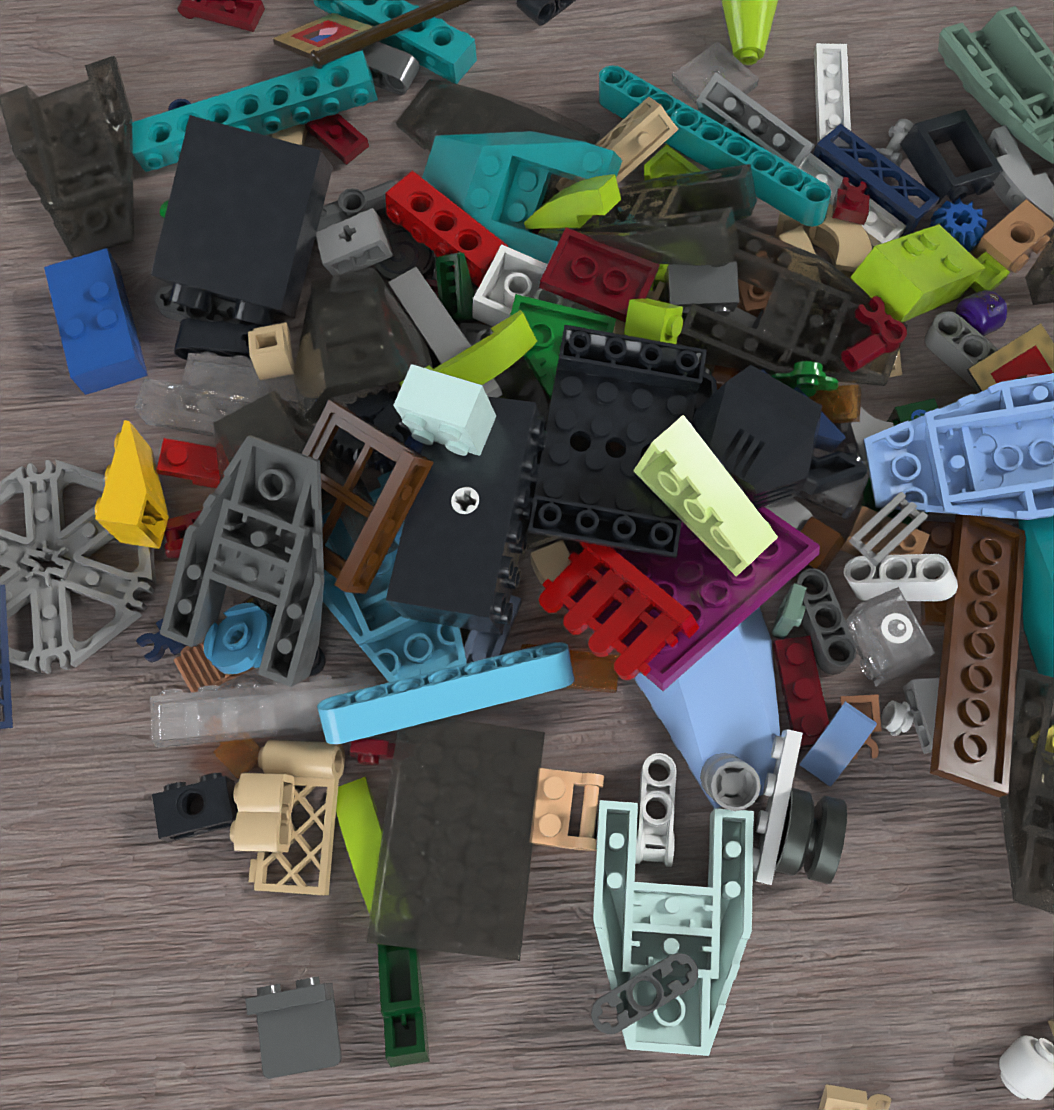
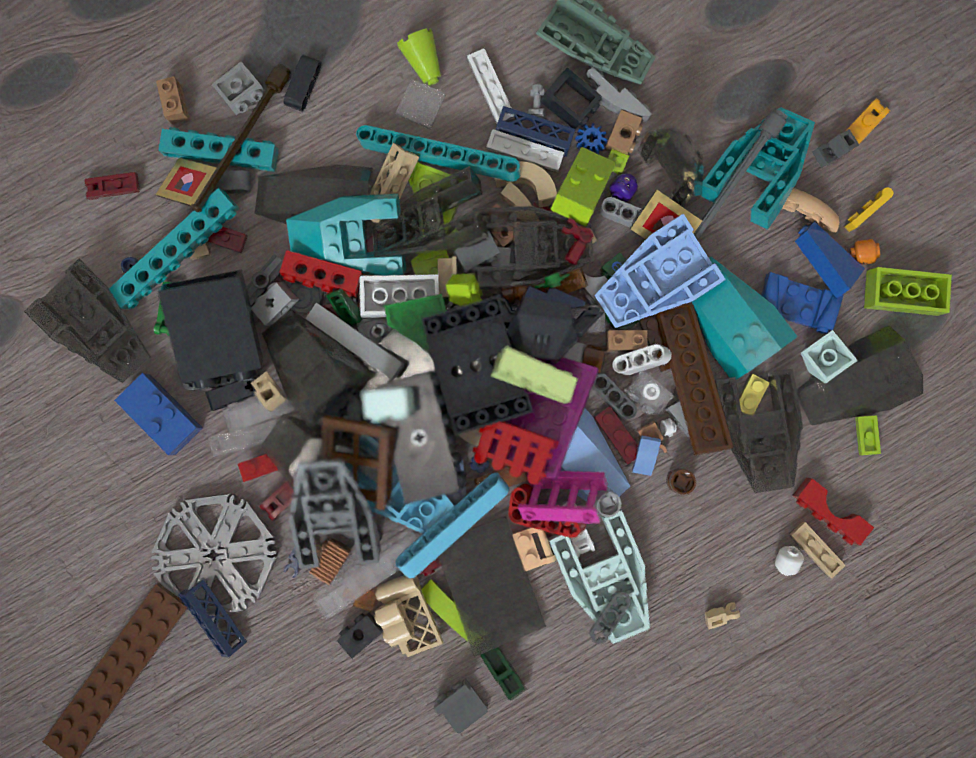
camera: 30 degrees left, 15 degrees up
yellow slope [95,420,169,549] -> none
dark azure plate [203,603,273,674] -> none
lime slope [399,310,537,387] -> none
lime slope [524,174,621,229] -> none
dark red plate [539,227,660,323] -> none
light grey wedge [697,73,815,168] -> none
white plate [753,729,803,885] -> none
sand green plate [771,583,807,639] -> none
pearl dark grey wheel [775,788,847,884] -> none
dark red plate [832,177,870,225] -> none
light grey tile [849,491,928,567] -> none
none -> dark blue plate [471,456,489,473]
none -> red beam [508,484,586,538]
none -> dark pink fence [518,471,608,523]
none -> reddish brown wheel [666,468,696,495]

